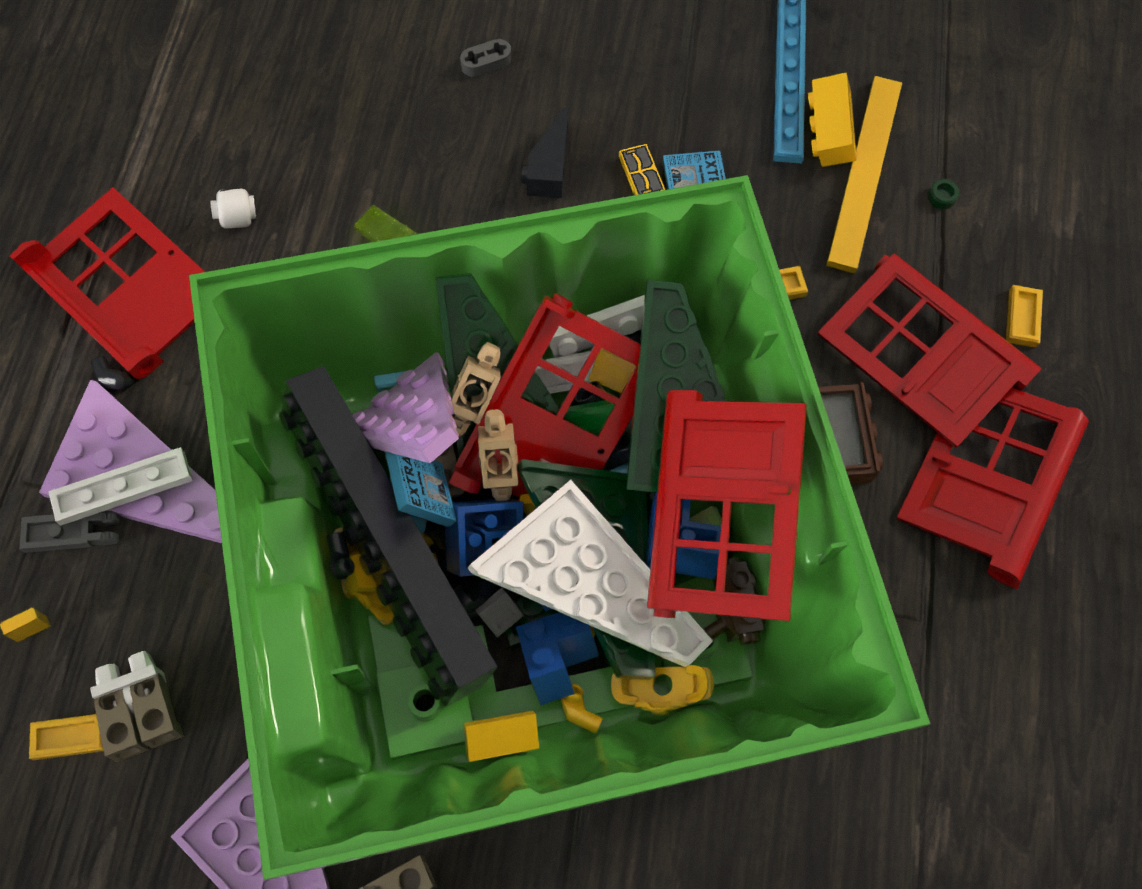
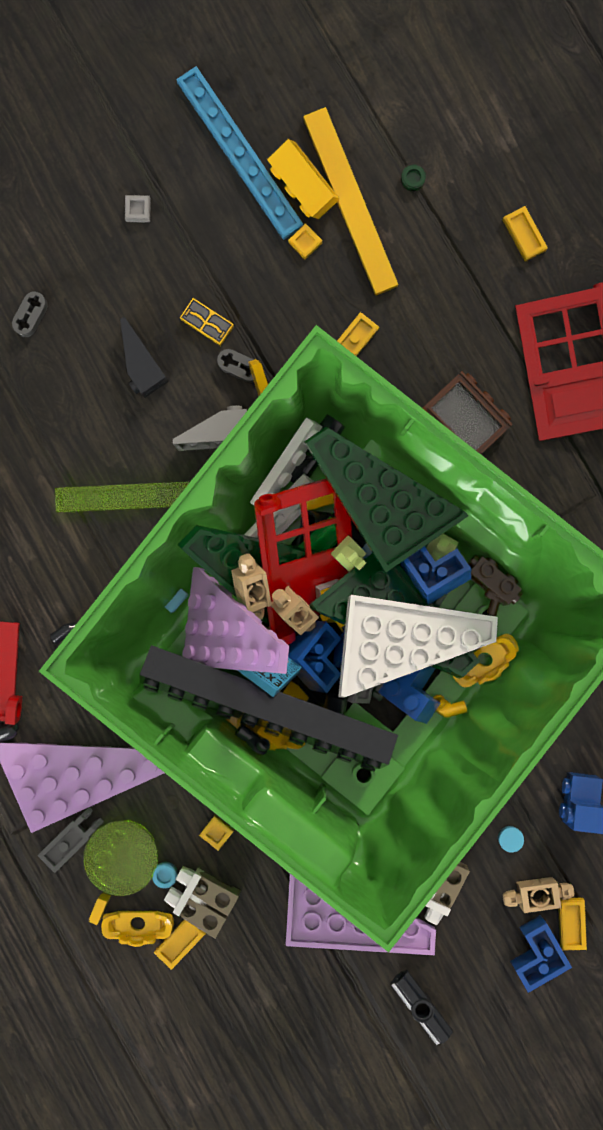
camera: 30 degrees left, 20 degrees up
white plate [48,447,193,526] -> none
yellow tile [463,710,539,762] -> none
red door [647,390,807,621] -> none
dark azure tile [662,151,726,189] -> none
red door [817,253,1042,448] -> none
none -> clear neon green tile [84,820,158,896]
none -> yellow piece [101,911,174,947]
none -> light grey tile [125,195,151,222]
none -> medium azure tile [152,862,178,888]
none -> yellow tile [199,815,234,851]
none -> yellow tile [288,223,322,259]
none -> yellowish green tile [331,536,367,572]

